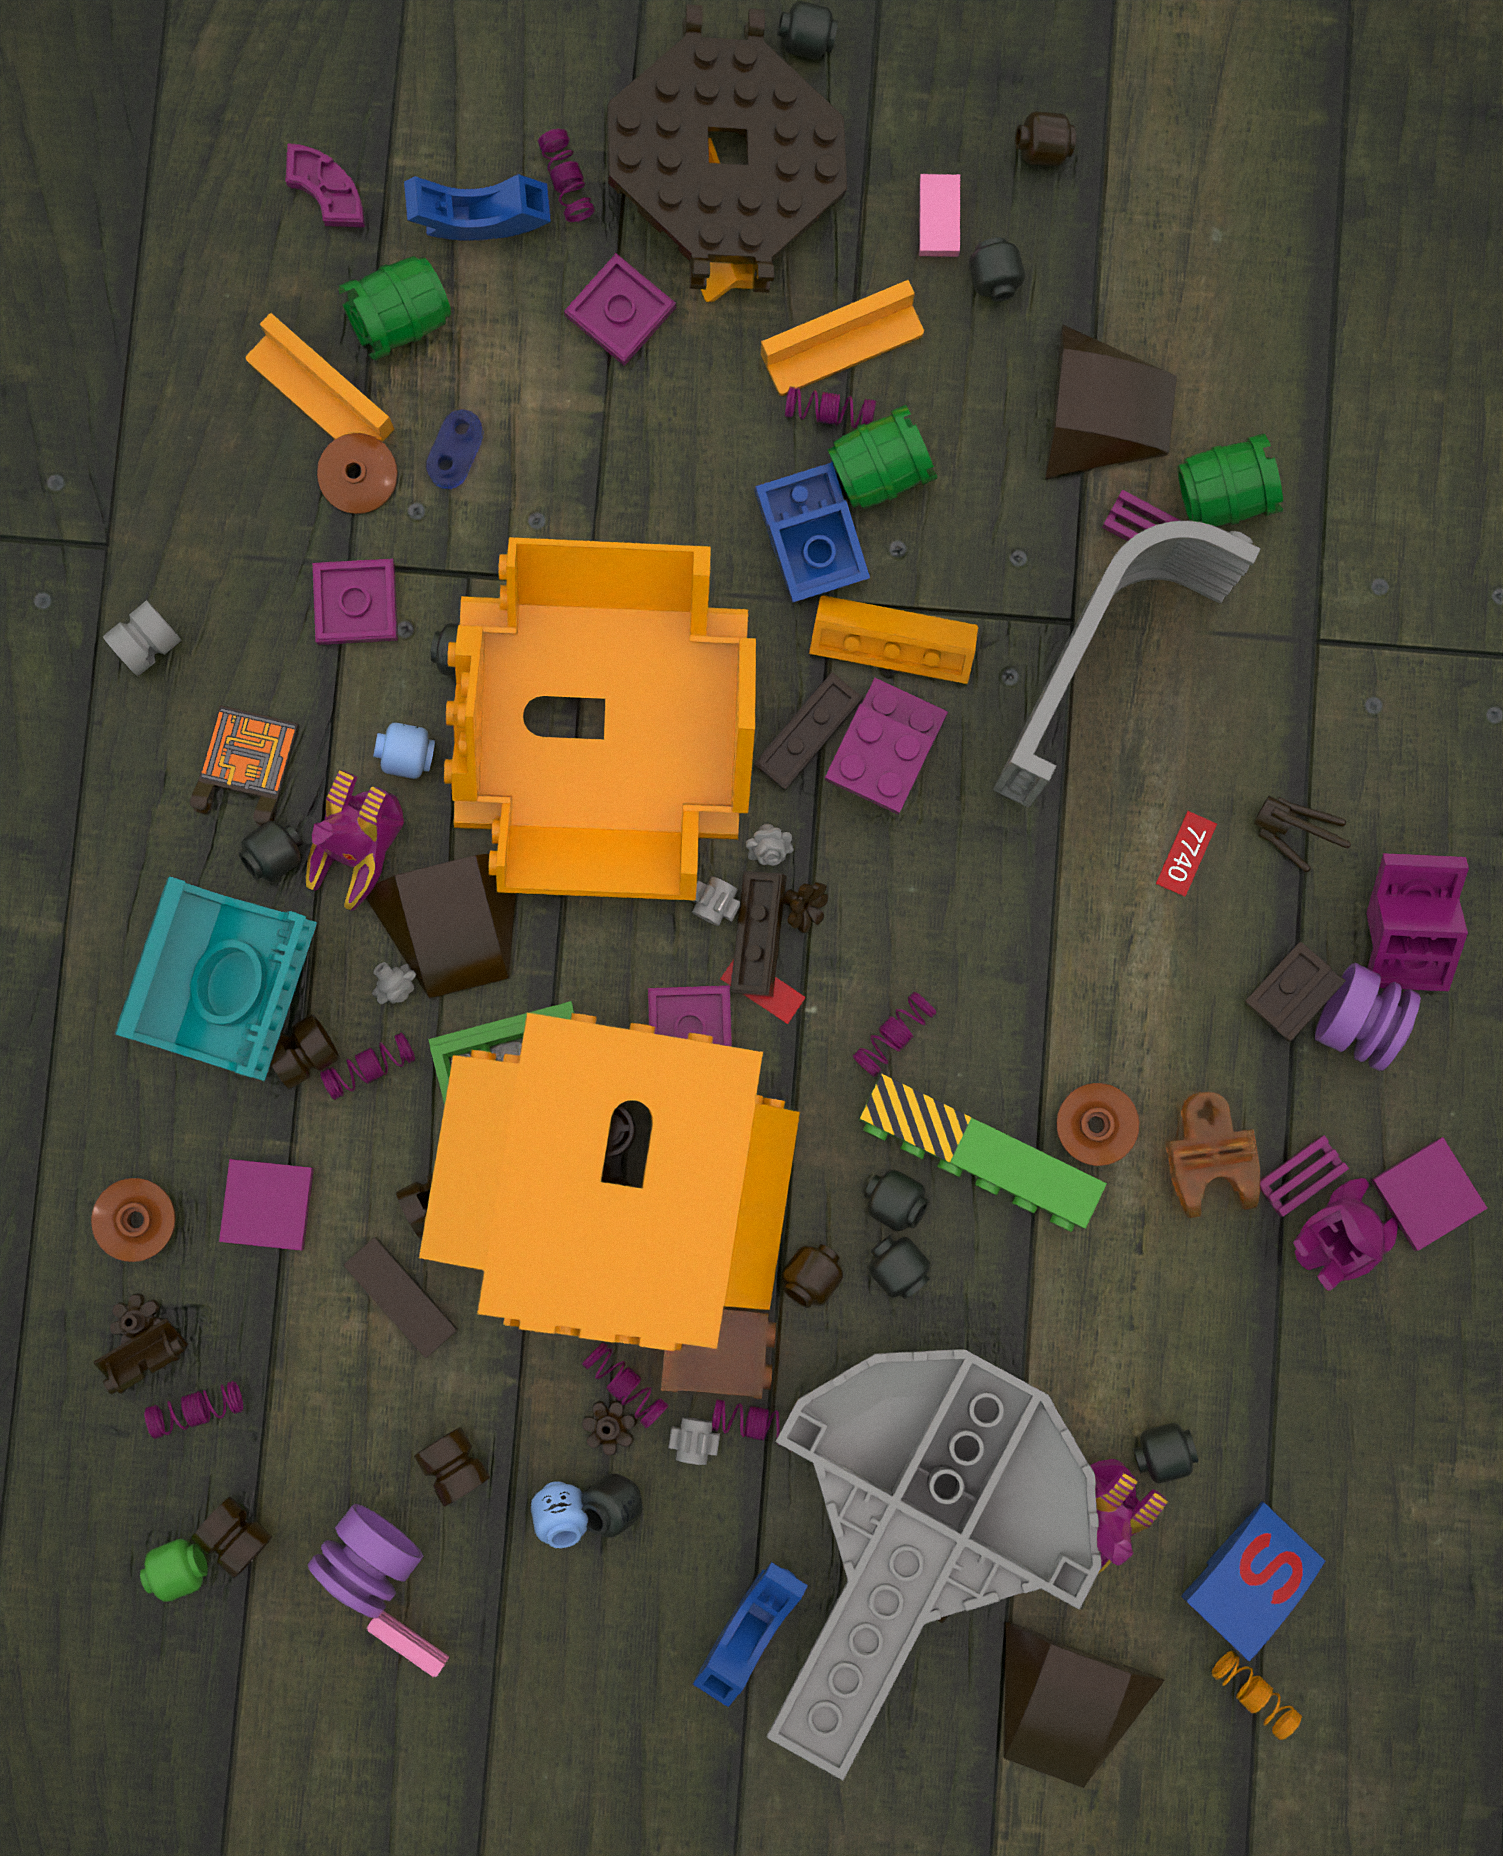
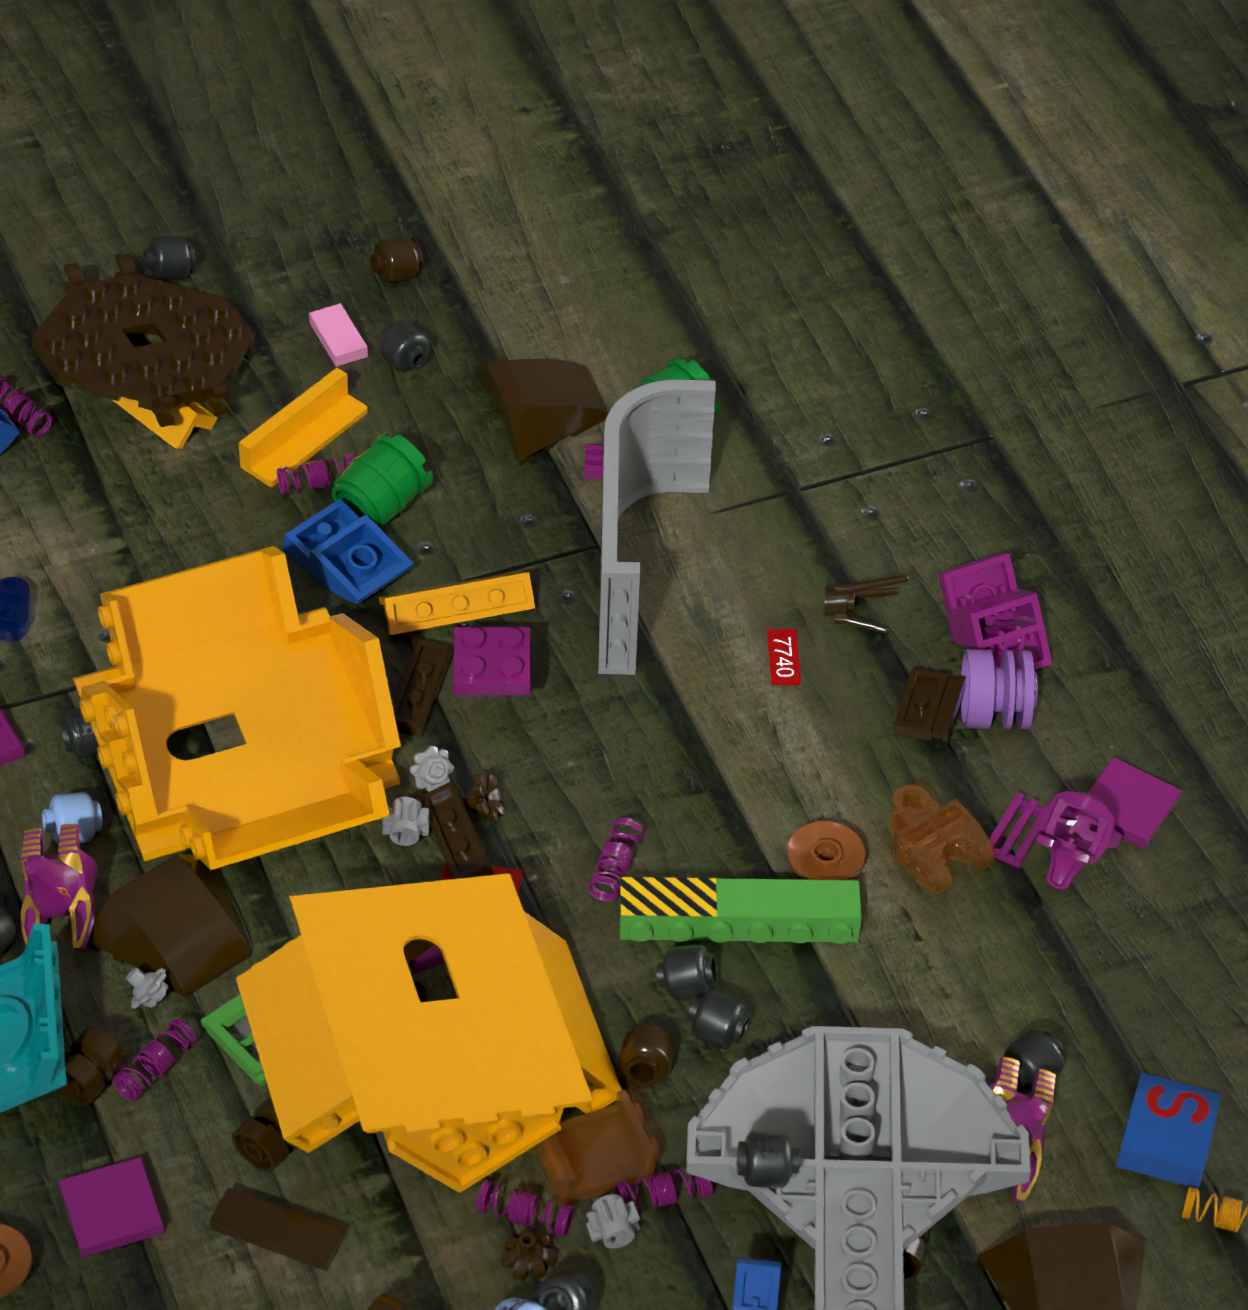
camera: 25 degrees left, 35 degrees down
magenta tile [564,254,676,366] -> none
none -> pearl dark grey head [736,1131,800,1188]

